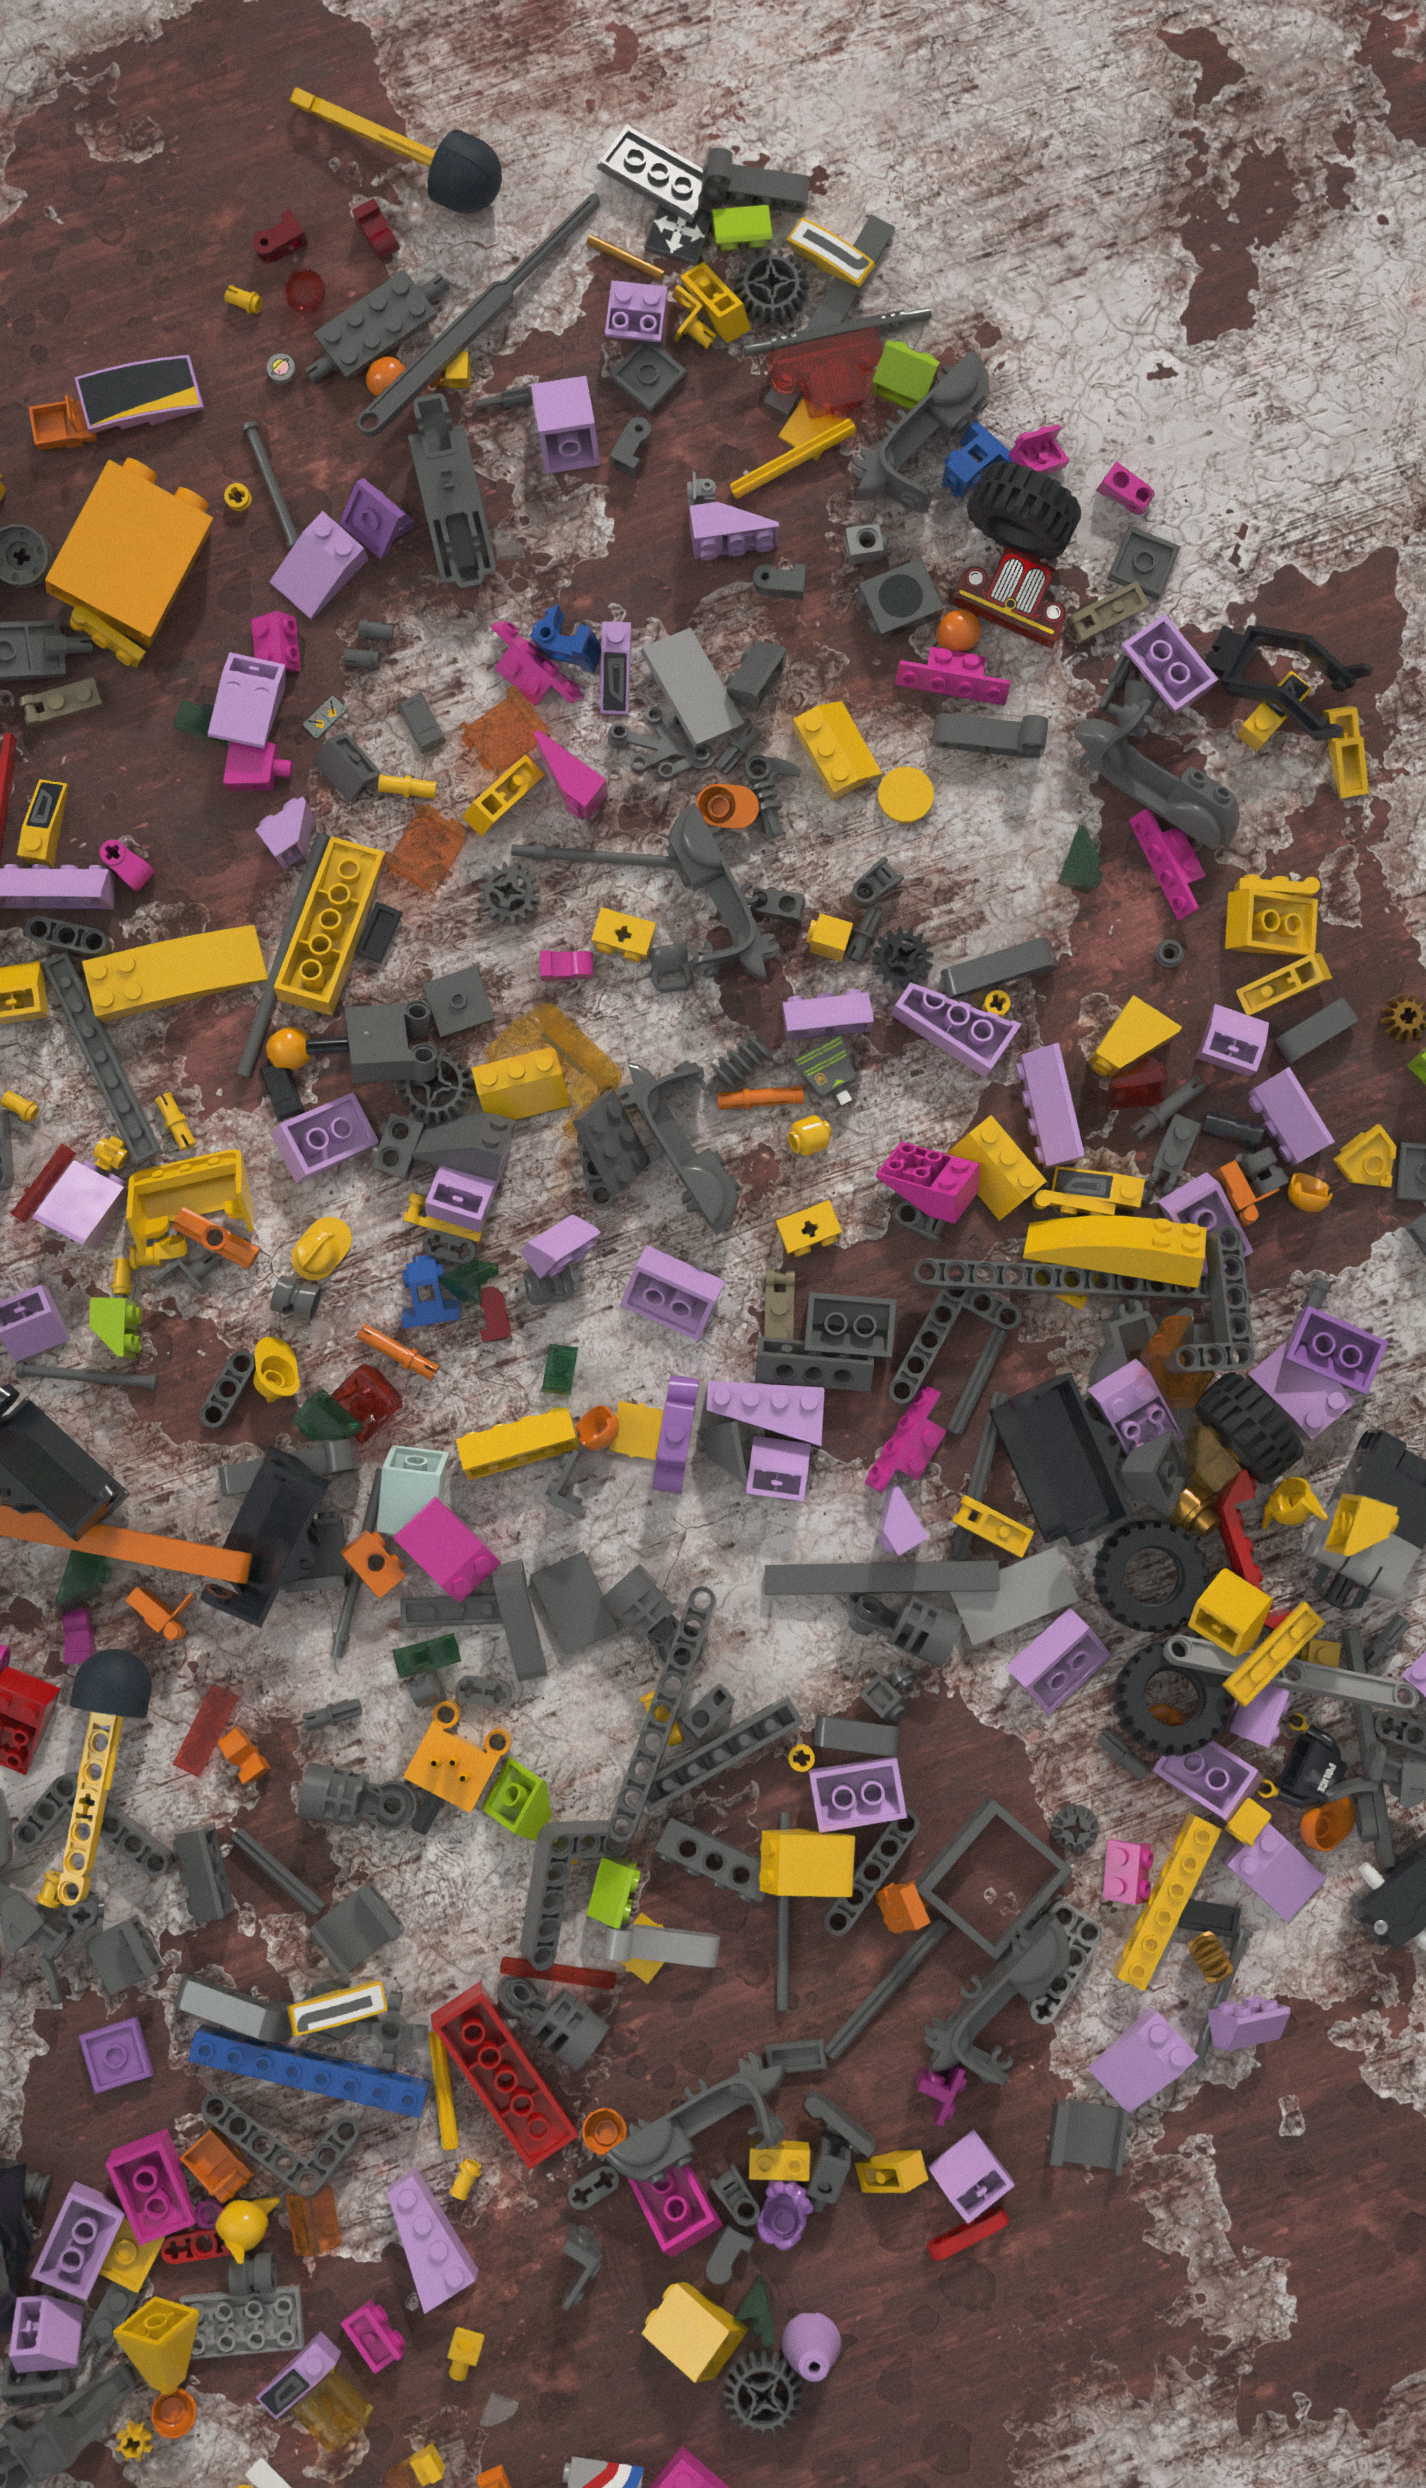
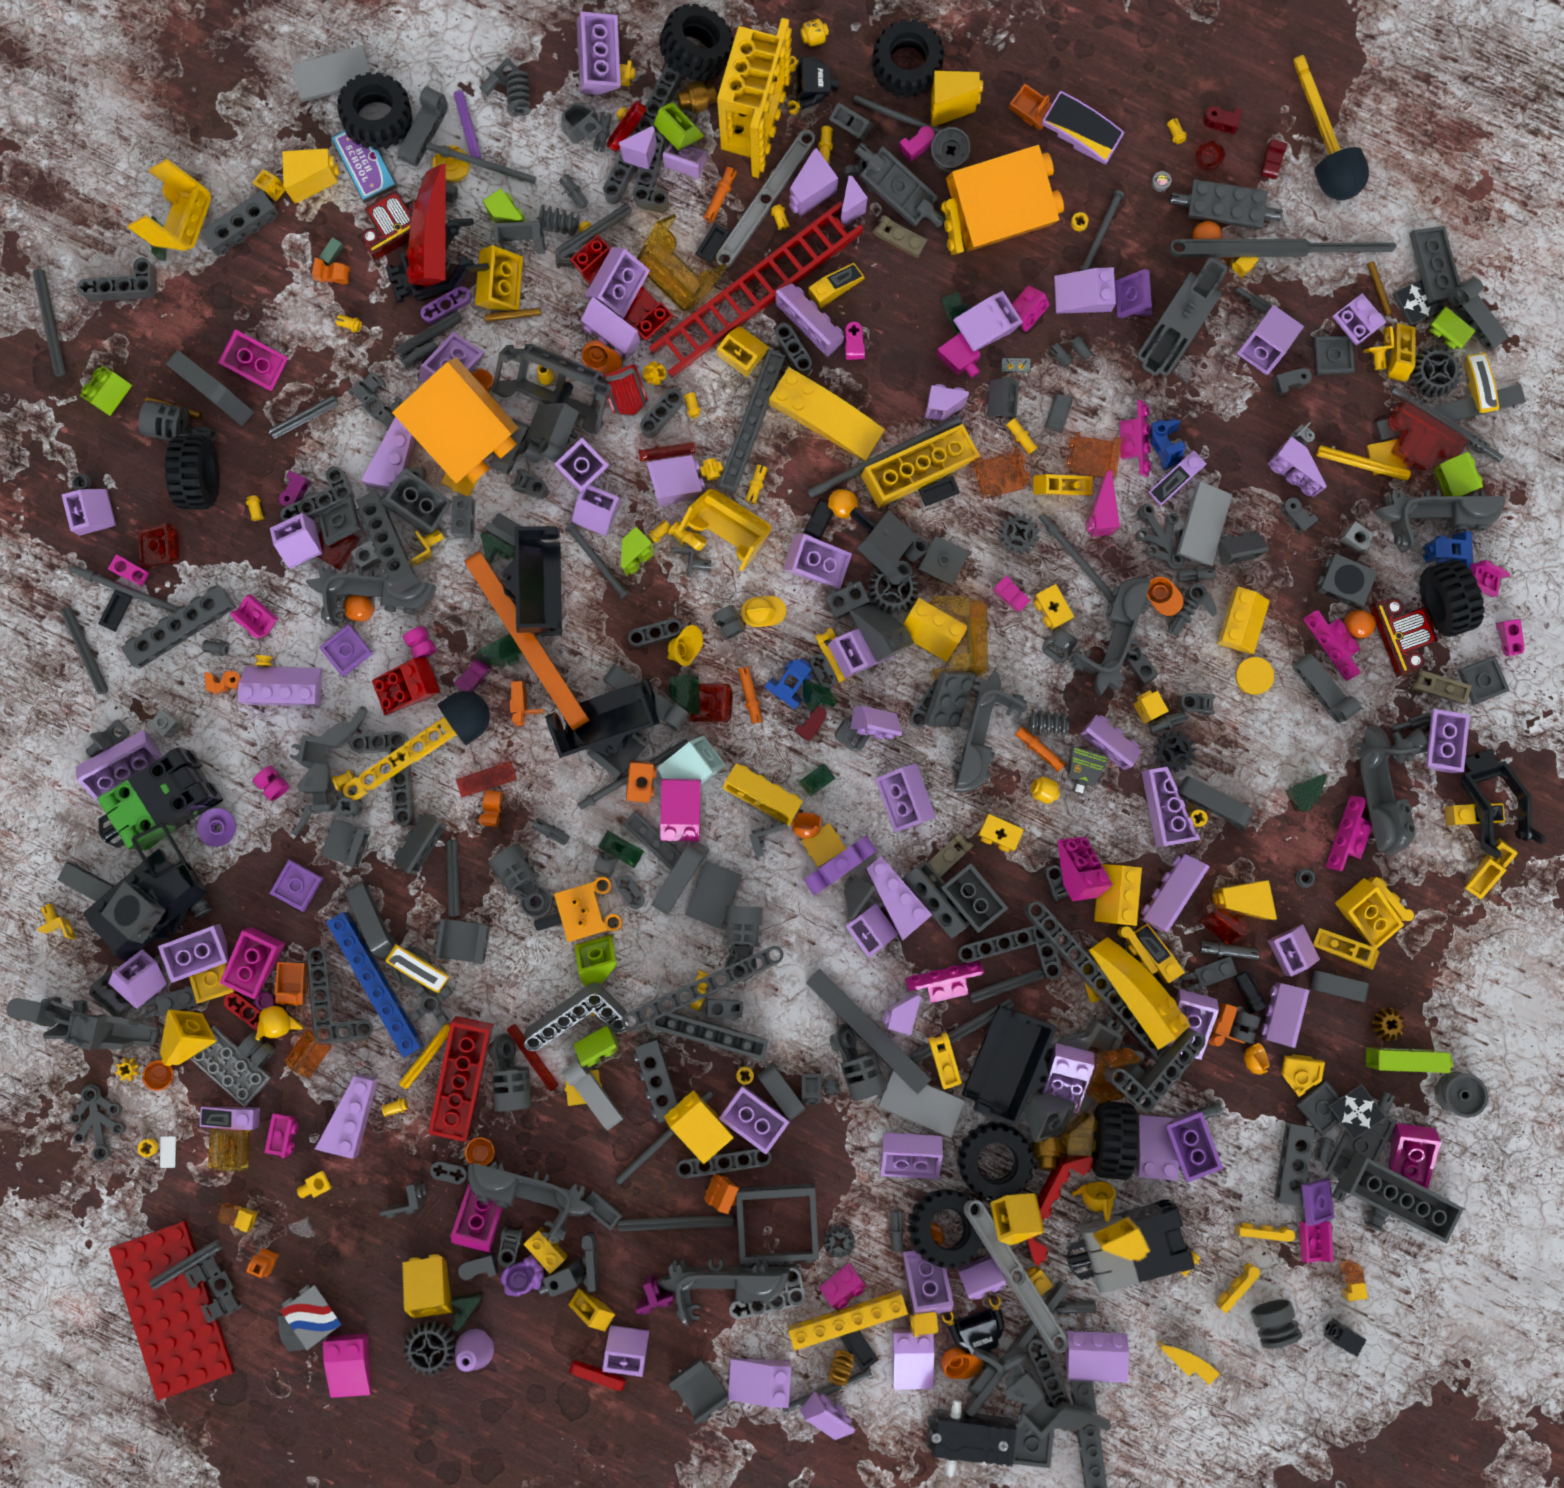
camera: 45 degrees right, 0 degrees up
orange piece [172,1206,261,1270] -> none
yellow tile [1222,1601,1326,1707] -> none

